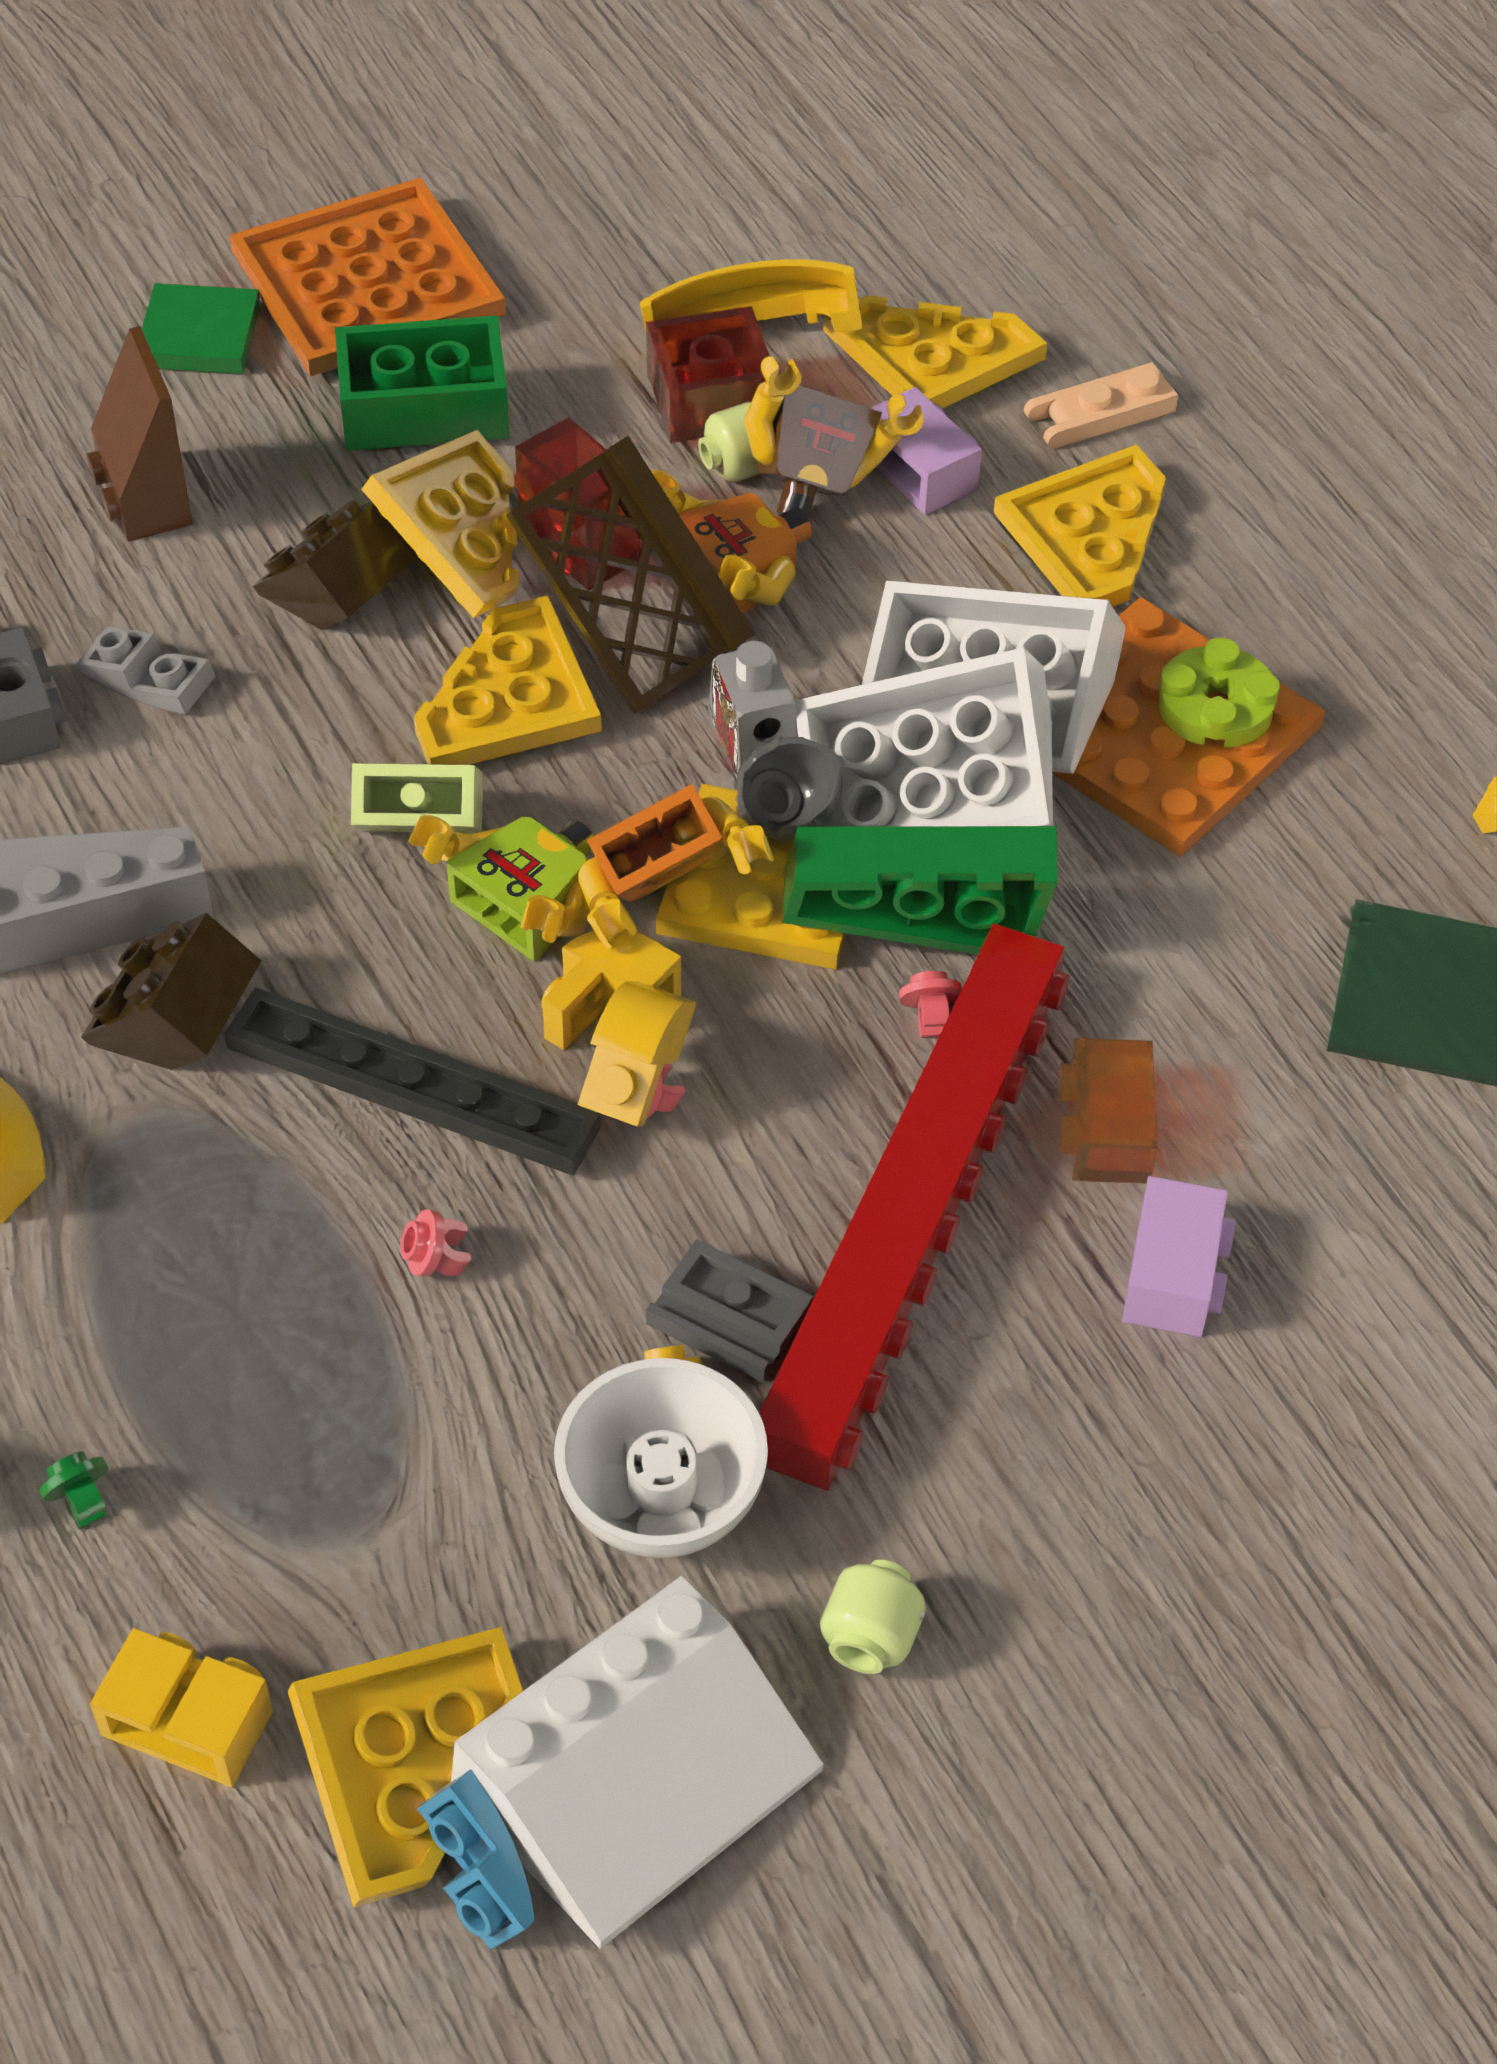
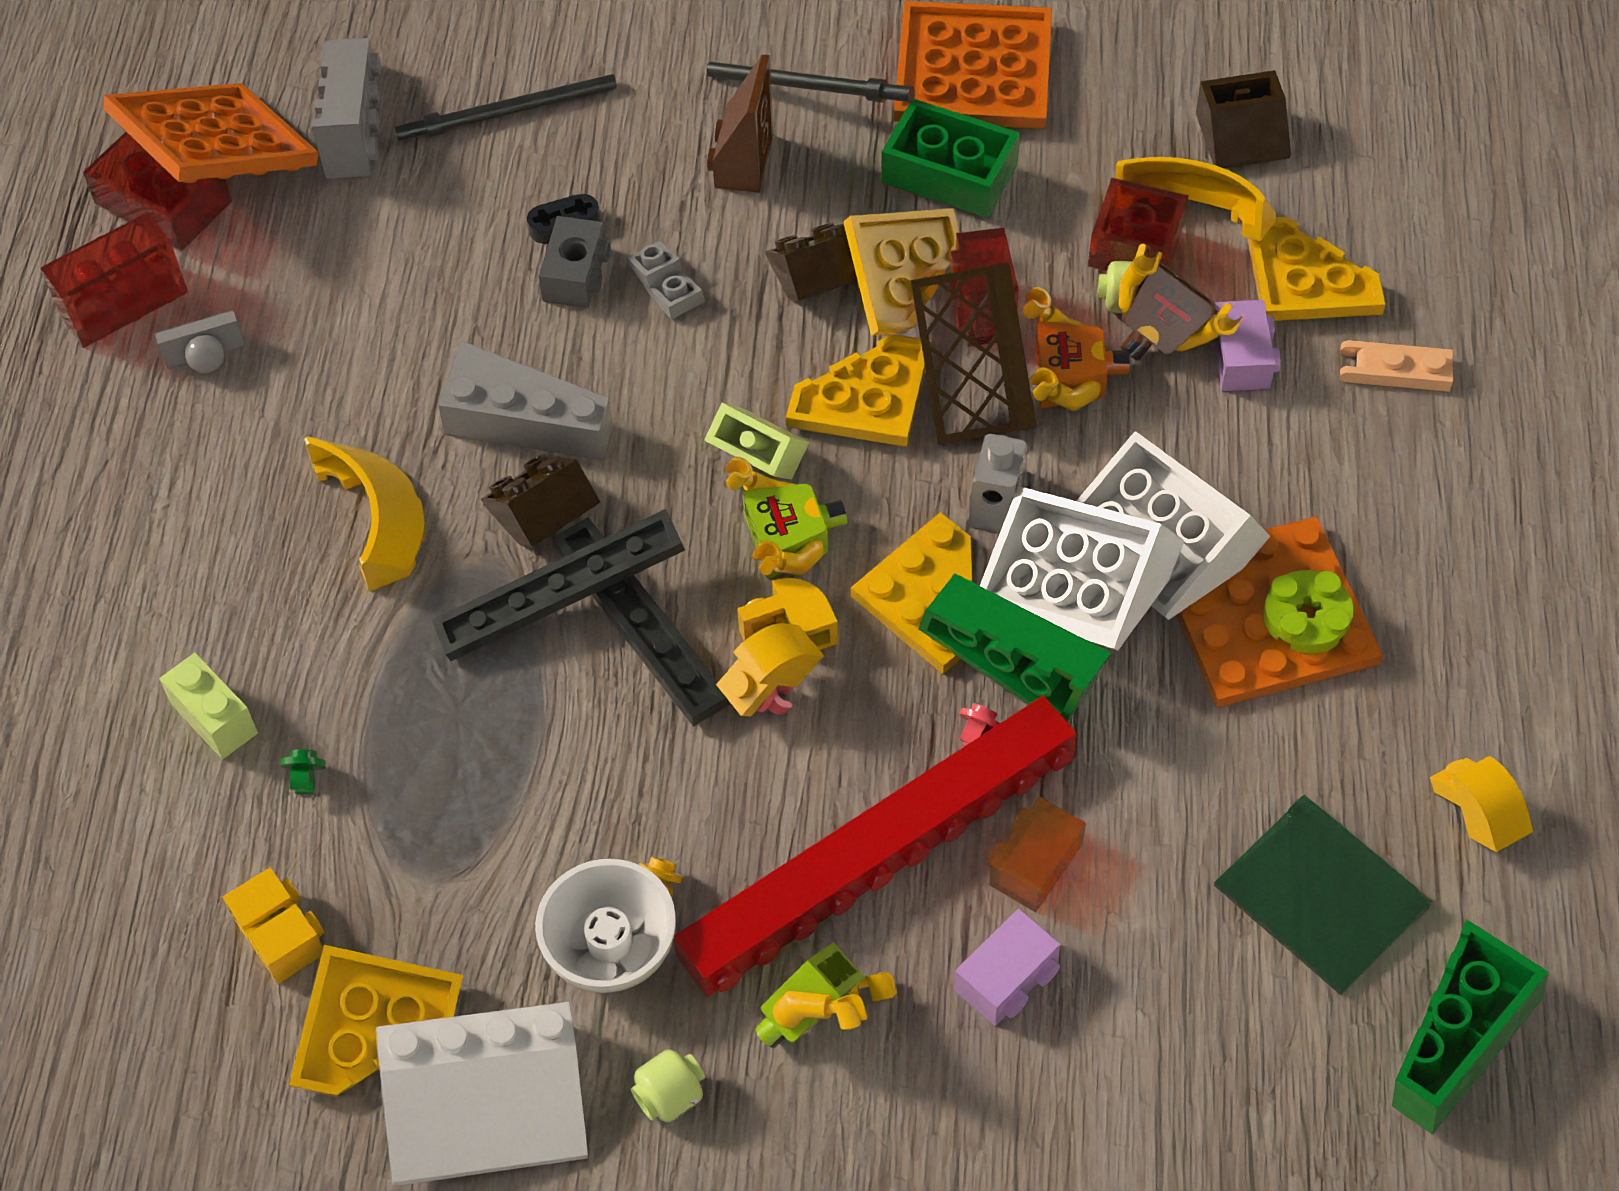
camera: 35 degrees right, 5 degrees up
green tile [142,283,261,374] -> none
coral plate [401,1209,471,1277] -> none
dark azure slope [417,1769,535,1950] -> none
torso [578,783,774,949] -> none
dark grey plate [646,1239,813,1383] -> none
dark grey hair [735,736,845,842] -> none
yellow plate [994,444,1166,607] -> none
none -> pearl dark grey plate [432,509,685,662]
none -> pearl dark grey bar [707,62,915,103]
none -> torso [755,942,897,1048]
none -> dark brown slope [1196,70,1291,168]

